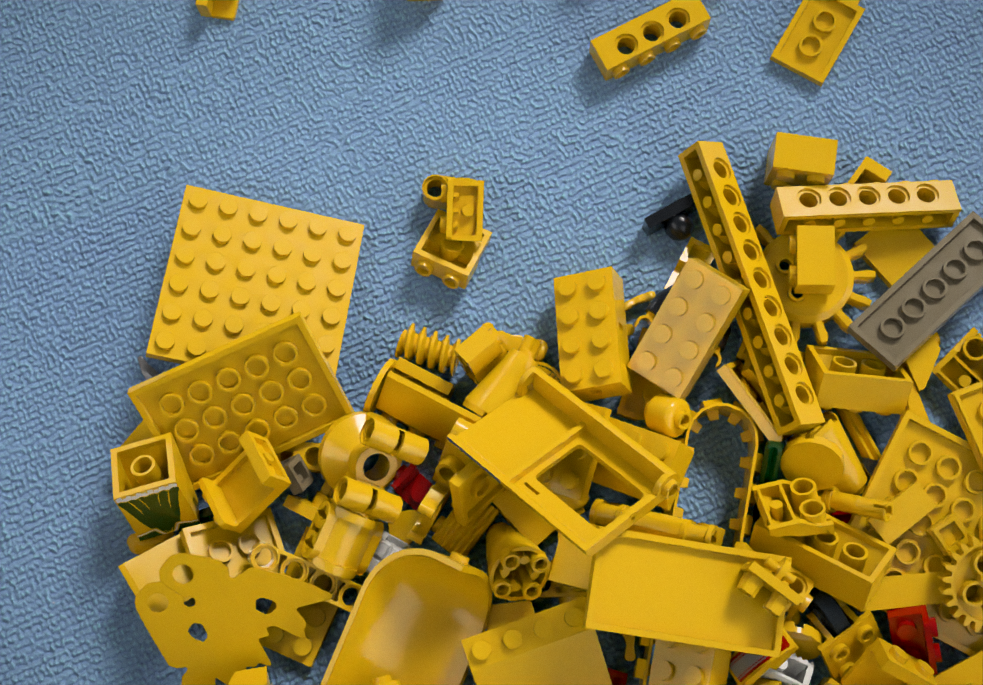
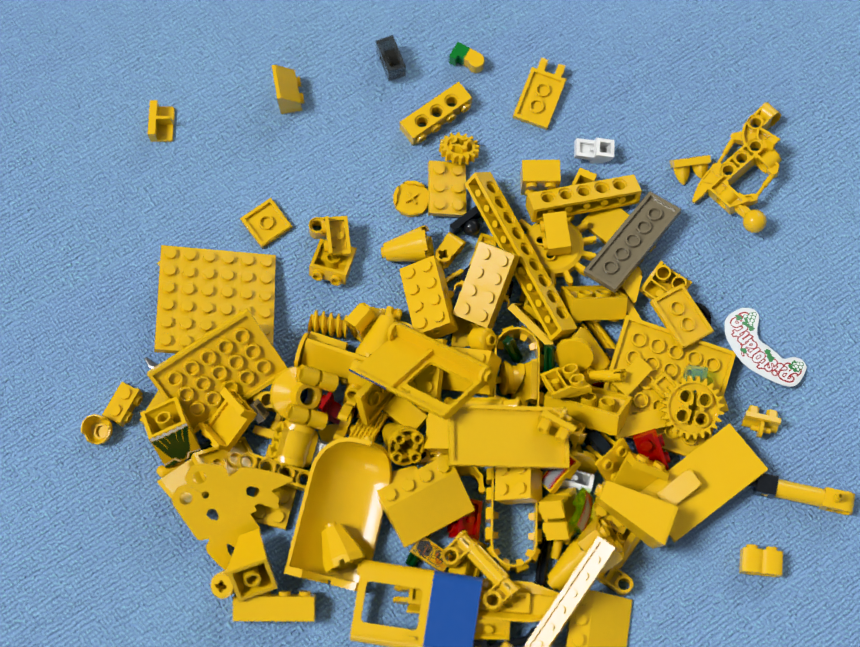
camera: 15 degrees left, 5 degrees down
none -> yellow hair [81,414,113,445]
none -> yellow bracket [102,382,143,427]
none -> yellow tile [240,198,293,249]
none -> yellow cone [381,225,434,262]
none -> yellow tile [393,181,428,217]
none -> yellow plate [428,160,466,218]
none -> yellow piece [435,232,466,269]
none -> yellow gear [439,132,480,165]
none -> yellow piece [499,360,525,396]
none -> dark green axle [503,336,523,363]
none -> yellow tile [511,361,538,403]
none -> white brick [574,138,614,164]

